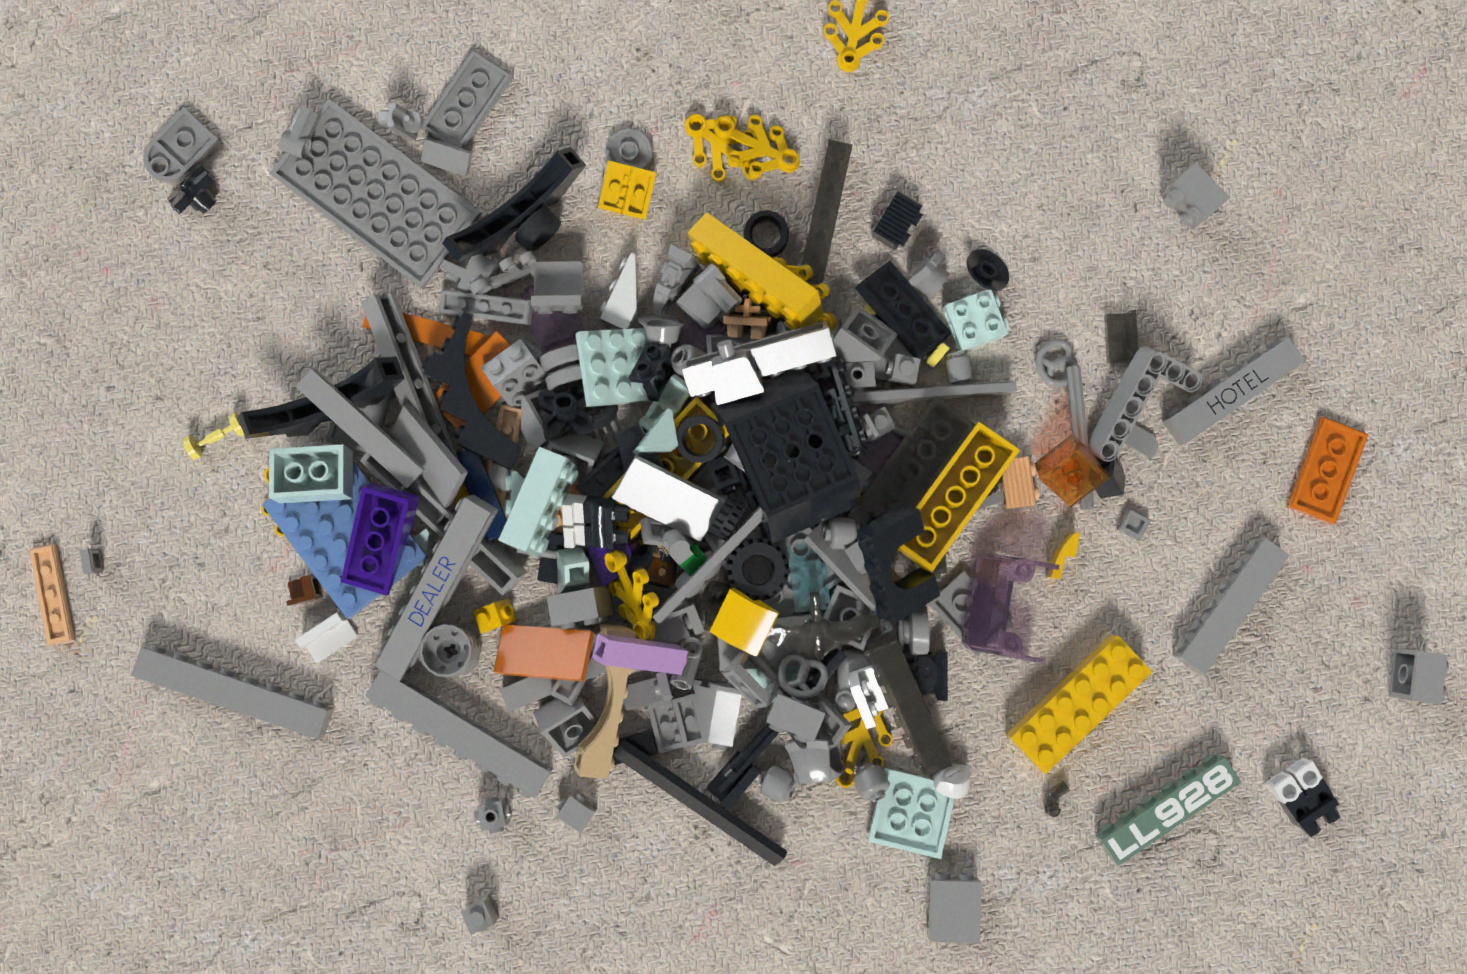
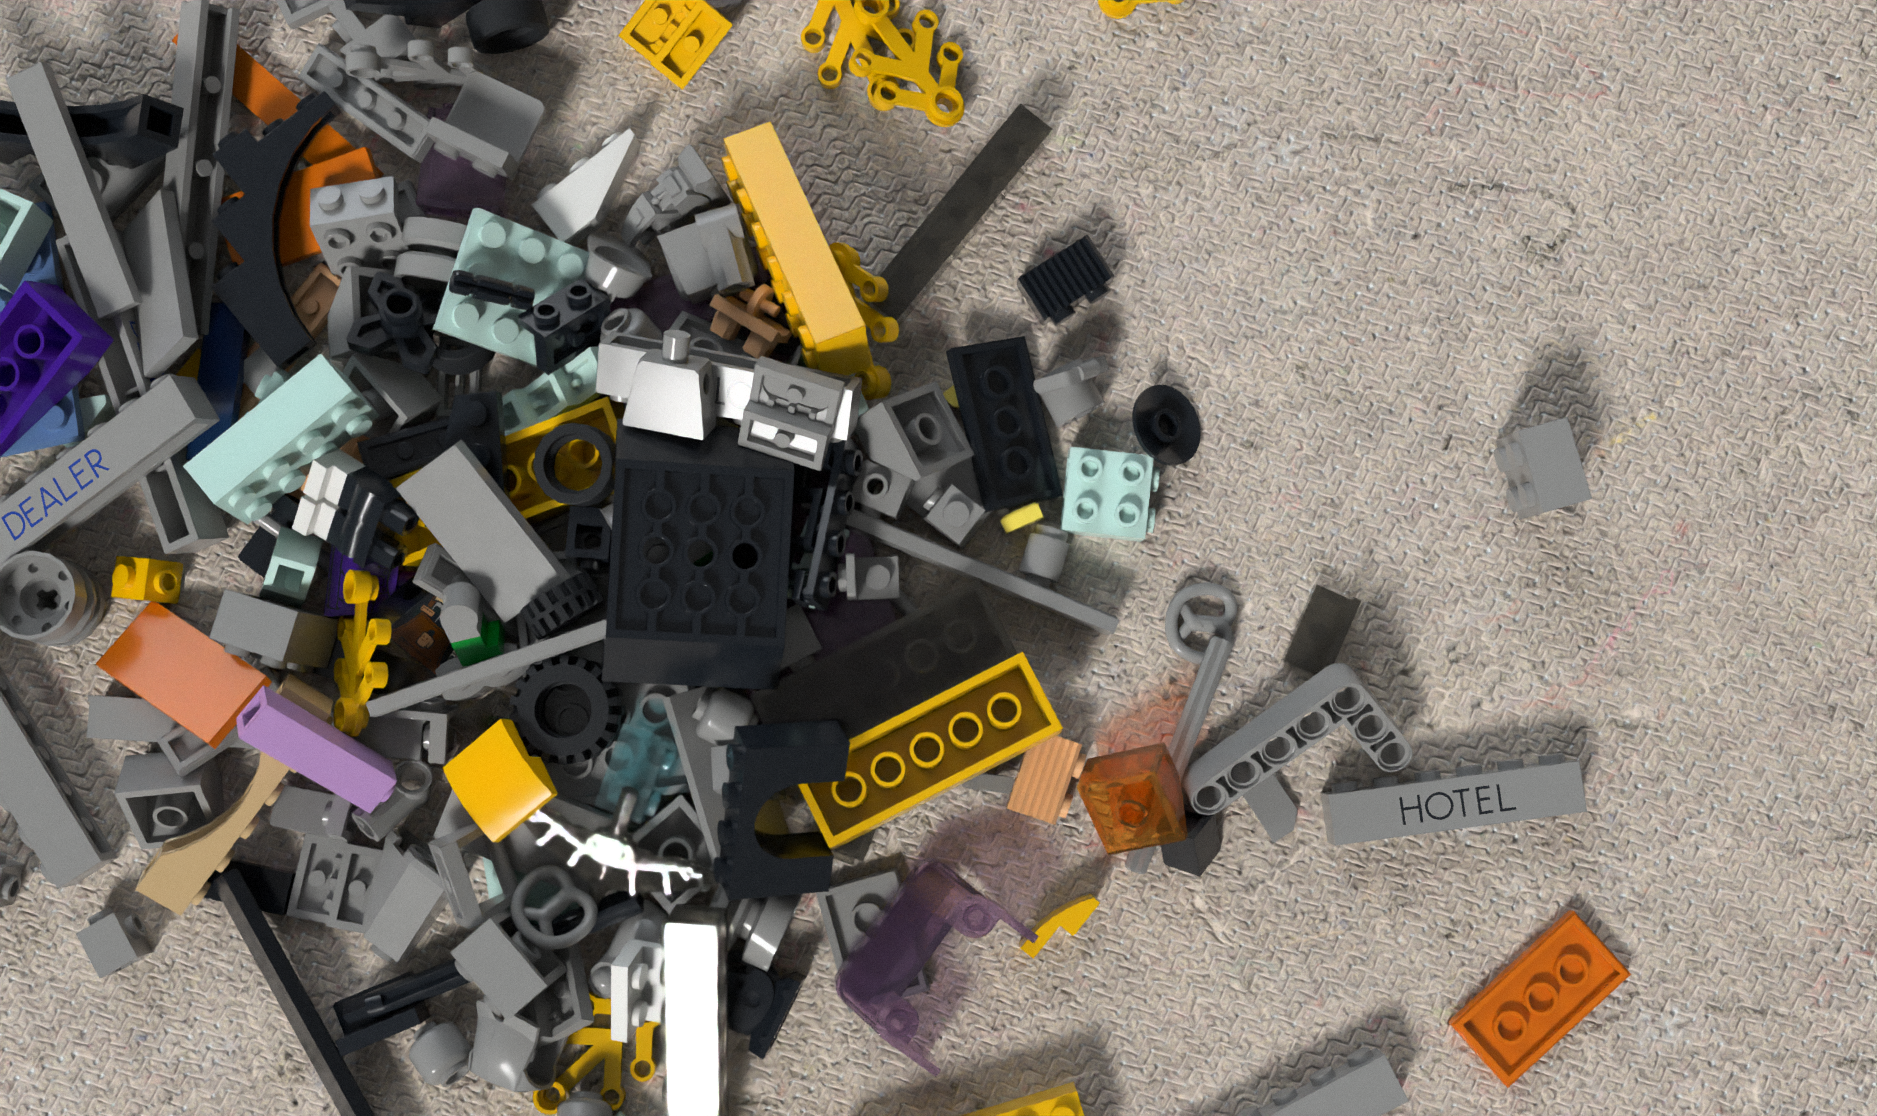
camera: 25 degrees right, 0 degrees up
light aqua slope [633,408,678,455] -> none
black tyre [743,210,789,258] -> none
light grey tile [1117,508,1151,541] -> none
none -> black axle [449,270,535,310]
none -> light grey slope [738,356,845,471]

